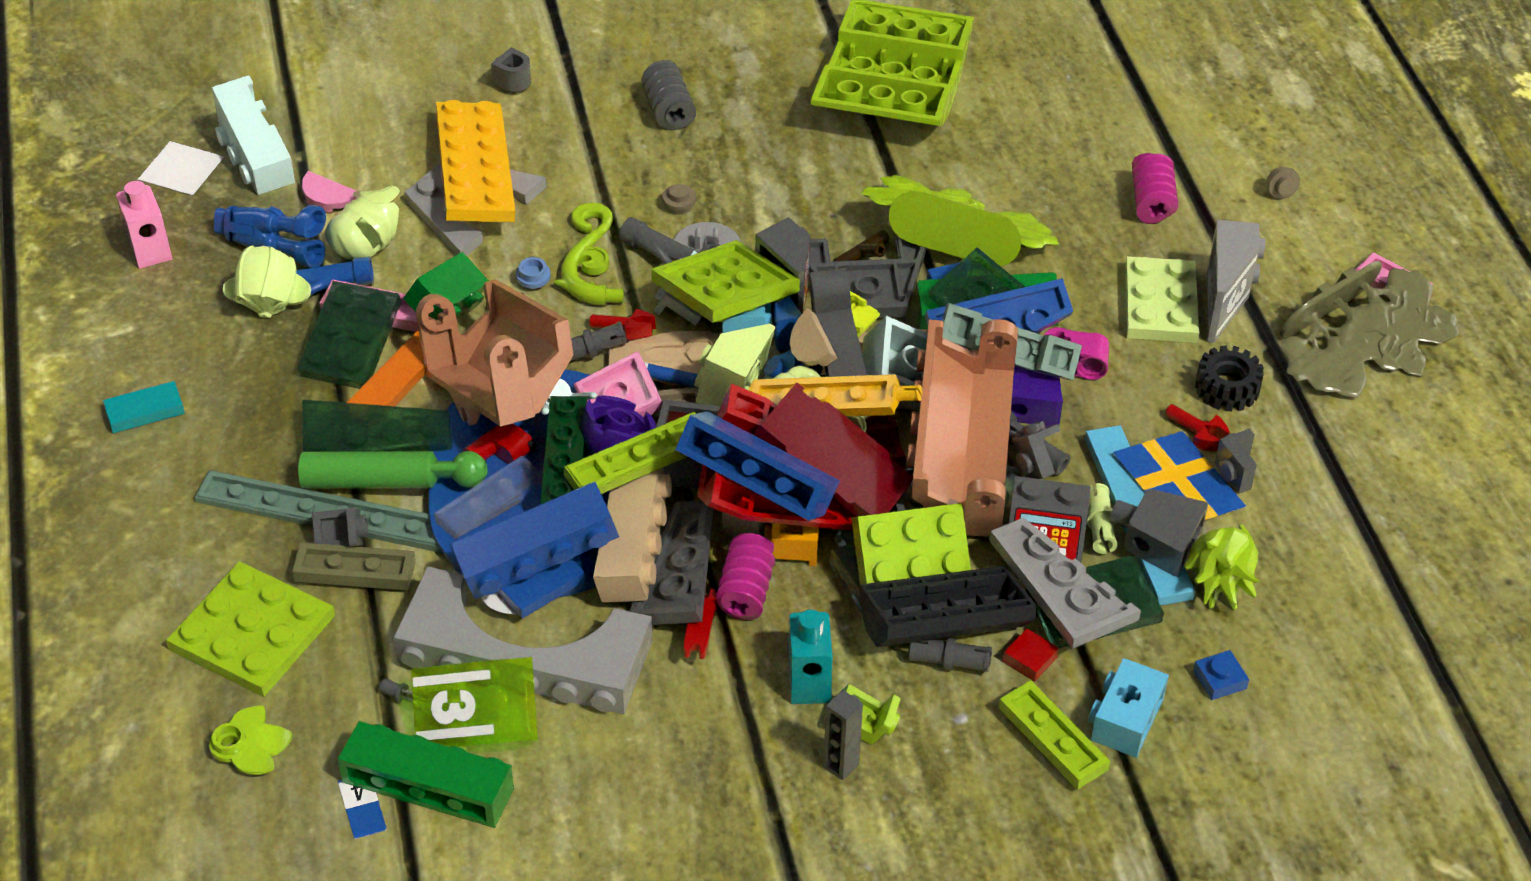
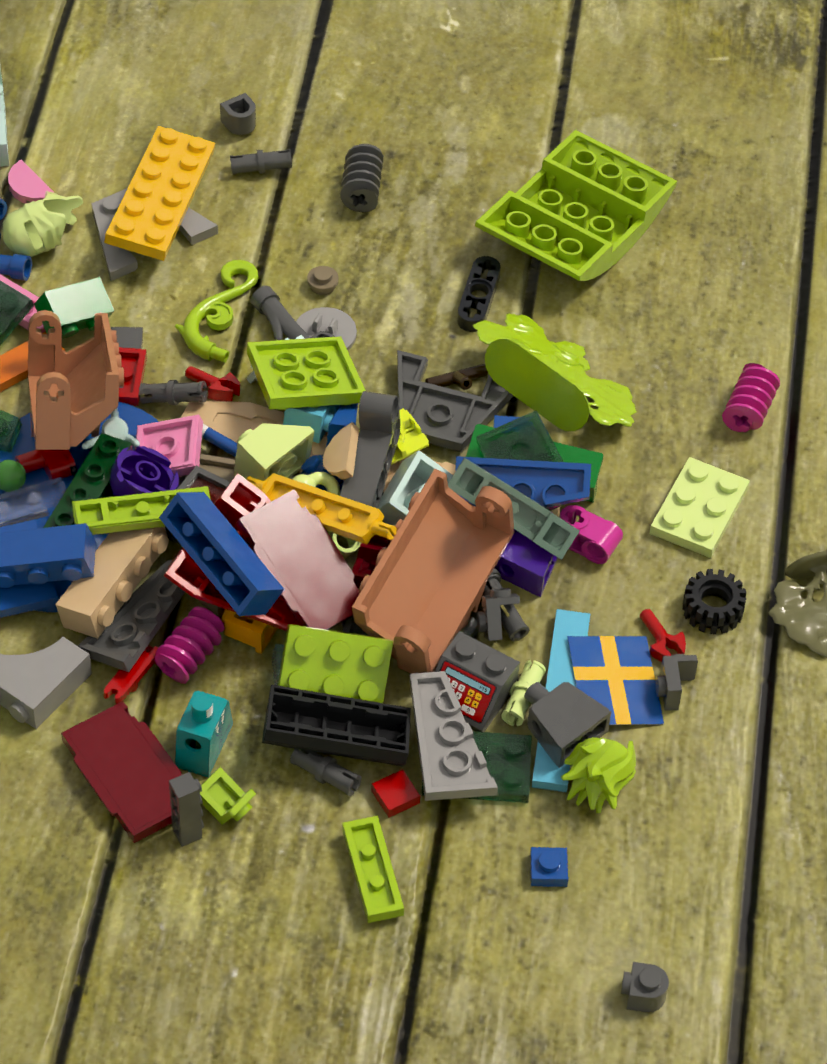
camera: 20 degrees right, 5 degrees up
medium blue plate [516,257,551,289] -> none
dark grey slope [755,217,811,314] -> none
medium azure brick [1088,658,1169,758] -> none
light grey slope [1207,220,1265,343] -> none
none -> dark red piece [61,701,183,843]
none -> dark grey pin [230,149,292,175]
none -> black beam [457,256,501,332]
none -> dark grey plate [621,962,669,1012]

